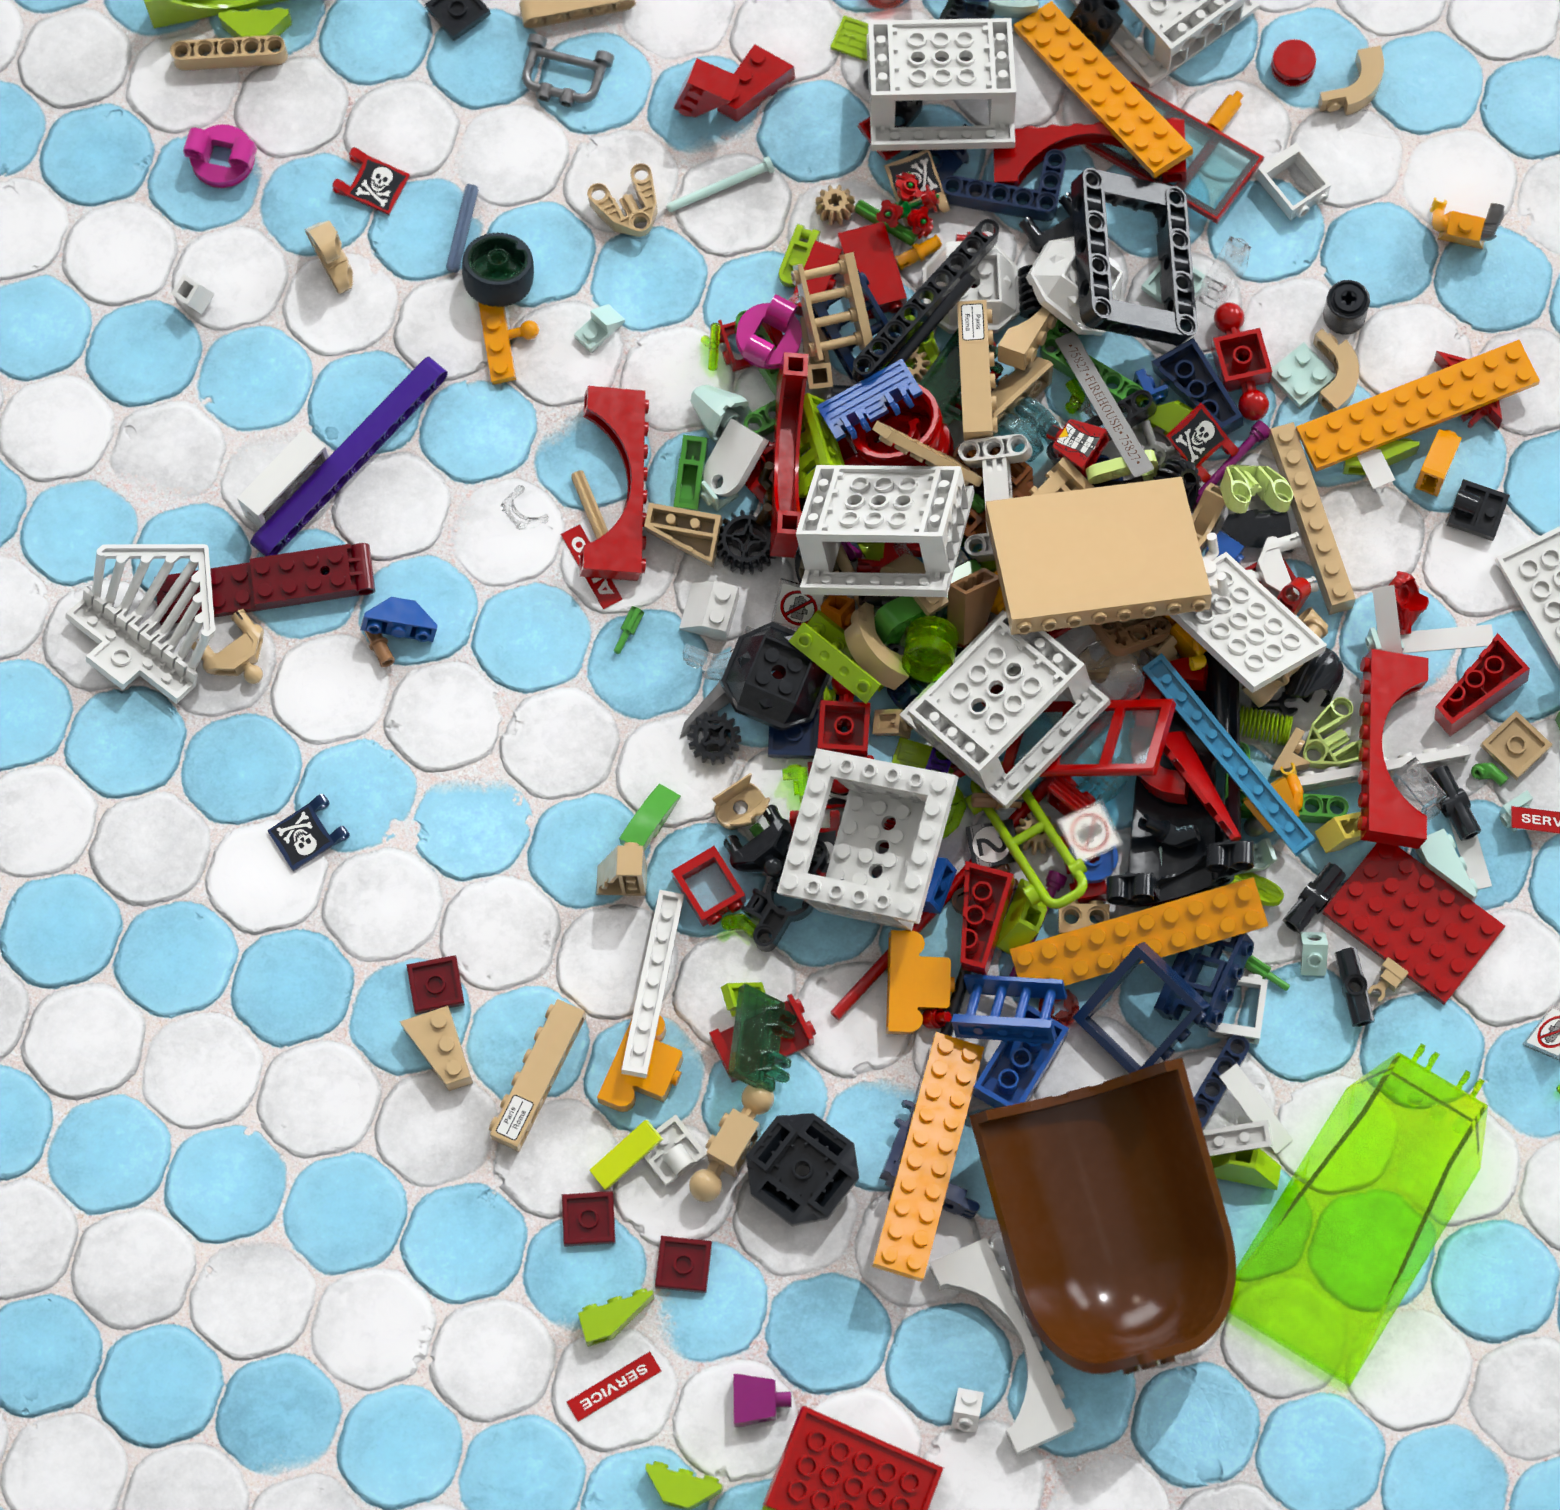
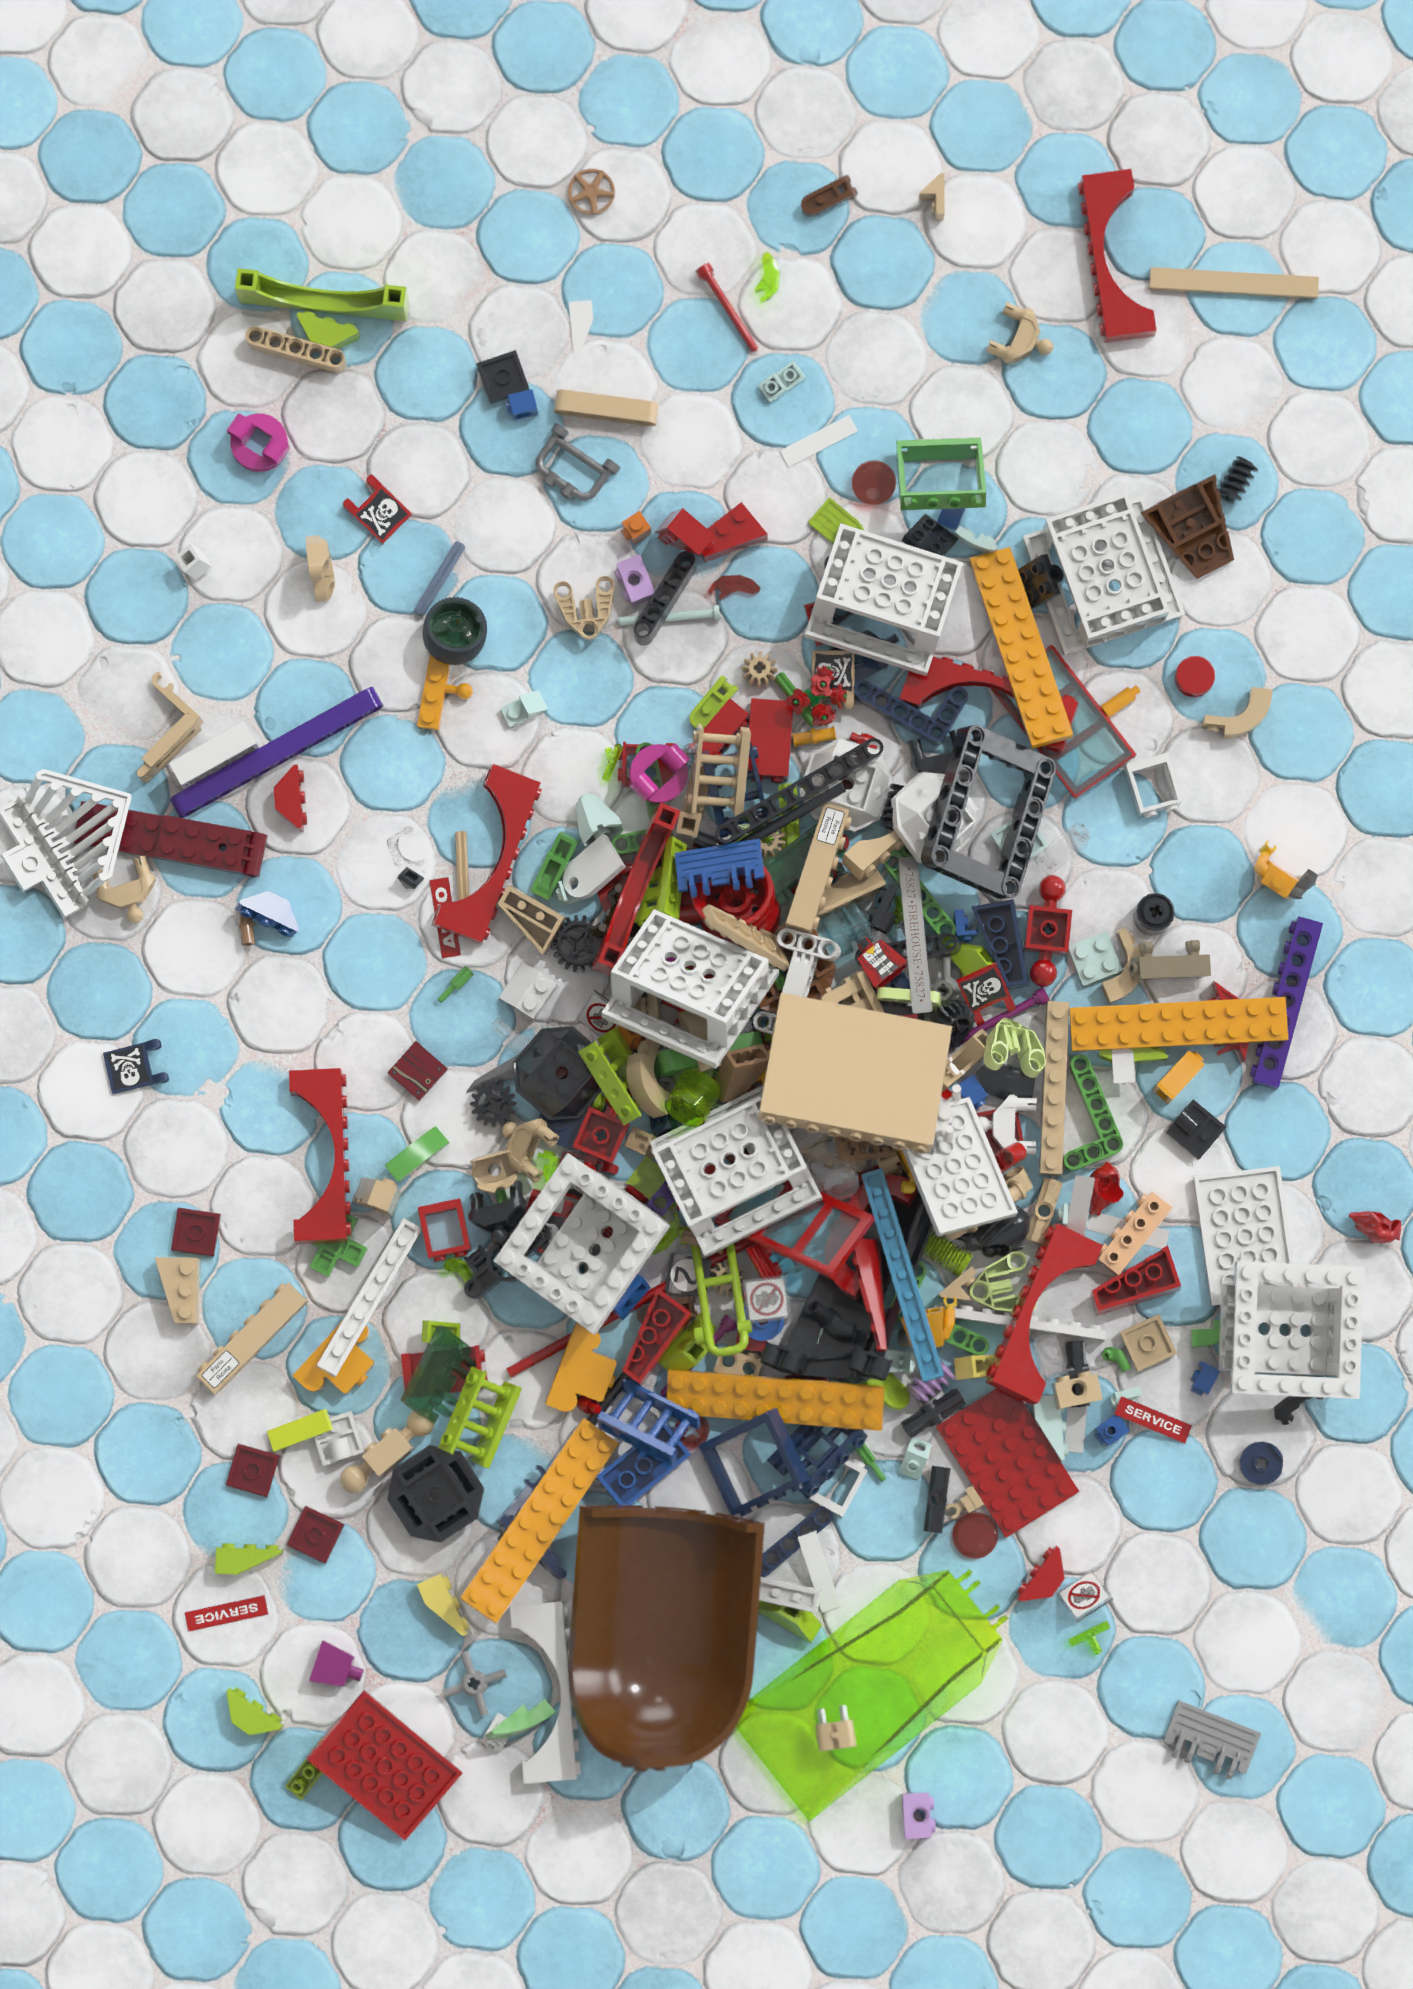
camera: 15 degrees right, 10 degrees up
none -> tan hinge [137,672,204,783]
none -> red slope [274,764,307,831]
none -> red arch [289,1068,352,1245]
none -> bright green plate [309,1215,368,1277]
none -> dark red tile [387,1041,448,1101]
none -> black slope [397,867,424,889]
none -> light yellow slope [417,1574,470,1636]
none -> lime fence [438,1367,522,1469]
none -> light grey bar [442,1651,507,1716]
none -> bright green slope [485,1698,555,1739]
none -> tan connector [502,1119,559,1183]
none -> blue brick [505,389,538,420]
none -> lavender brick [614,555,655,607]
none -> orange brick [621,511,652,545]
none -> black beam [633,551,696,646]
none -> clear red piece [708,575,761,600]
none -> tan piece [815,1705,857,1752]
none -> black plate [868,884,897,934]
none -> lavender brick [902,1792,935,1839]
none -> lavender piece [906,1360,956,1405]
none -> clear red piece [952,1512,998,1558]
none -> black bar [982,1244,1024,1258]
none -> red slope [1016,1546,1065,1601]
none -> tan piece [1025,1177,1063,1245]
none -> tan brick [1052,1371,1103,1410]
none -> bright green beam [1063,1054,1123,1172]
none -> blue brick [1094,1414,1130,1446]
none -> light nougat brick [1097,1192,1172,1276]
none -> dark tan brick [1129,940,1211,980]
none -> dark purple brick [1249,916,1323,1090]

